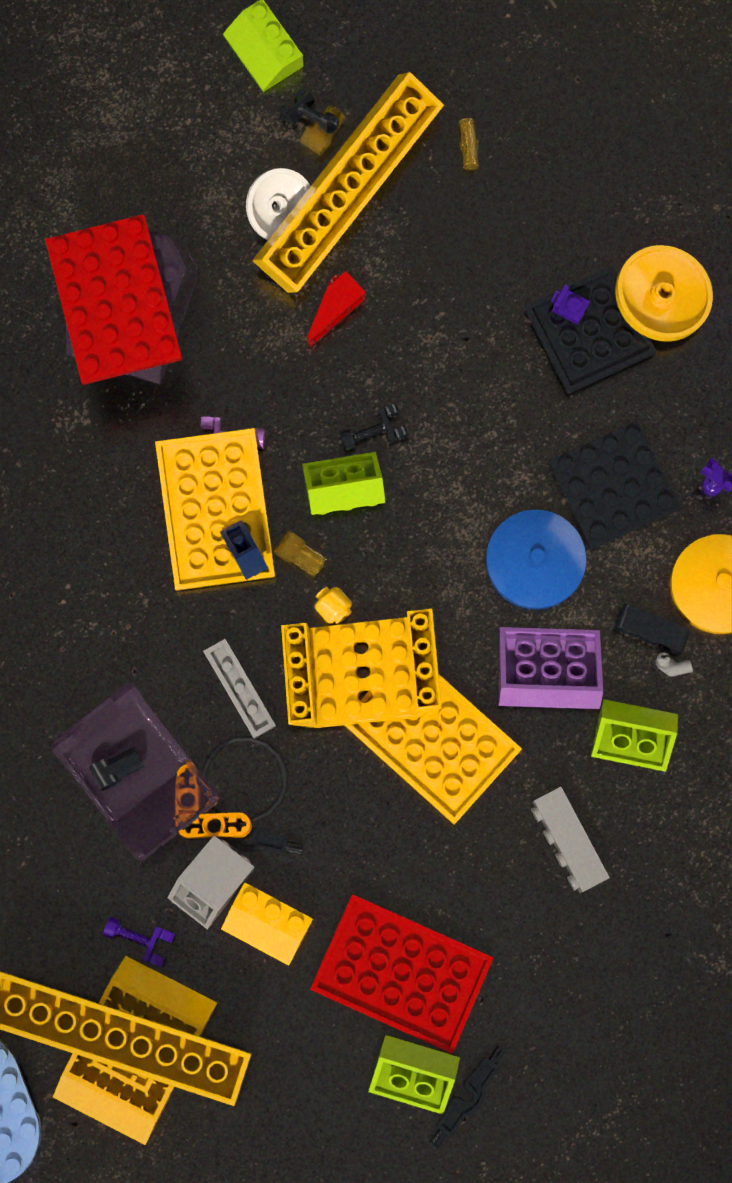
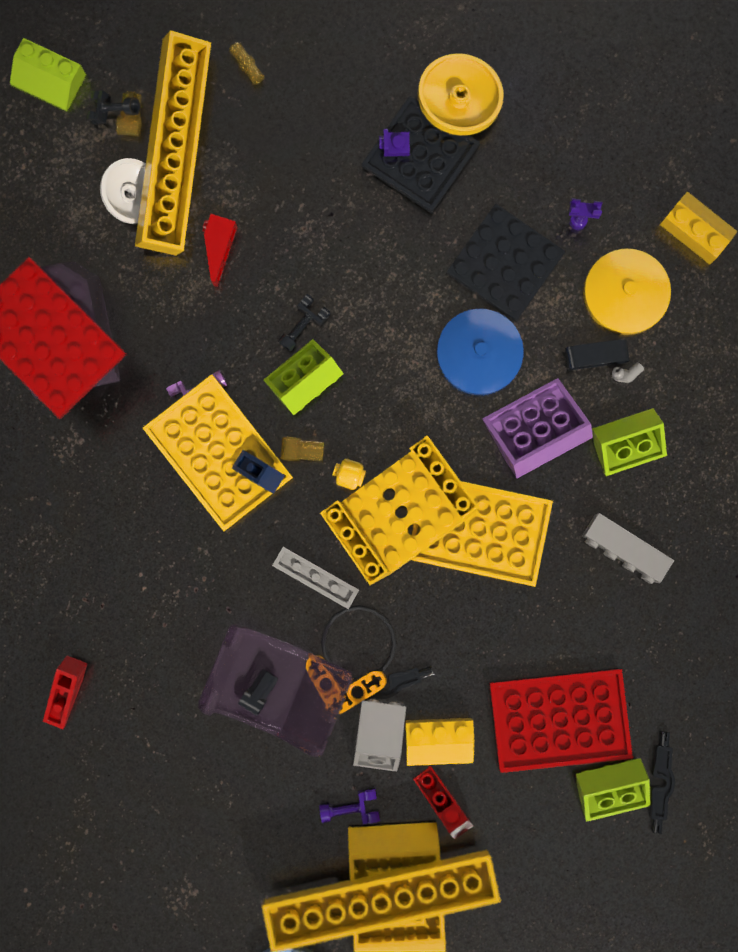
camera: 25 degrees left, 5 degrees up
none -> red slope [413,766,473,839]

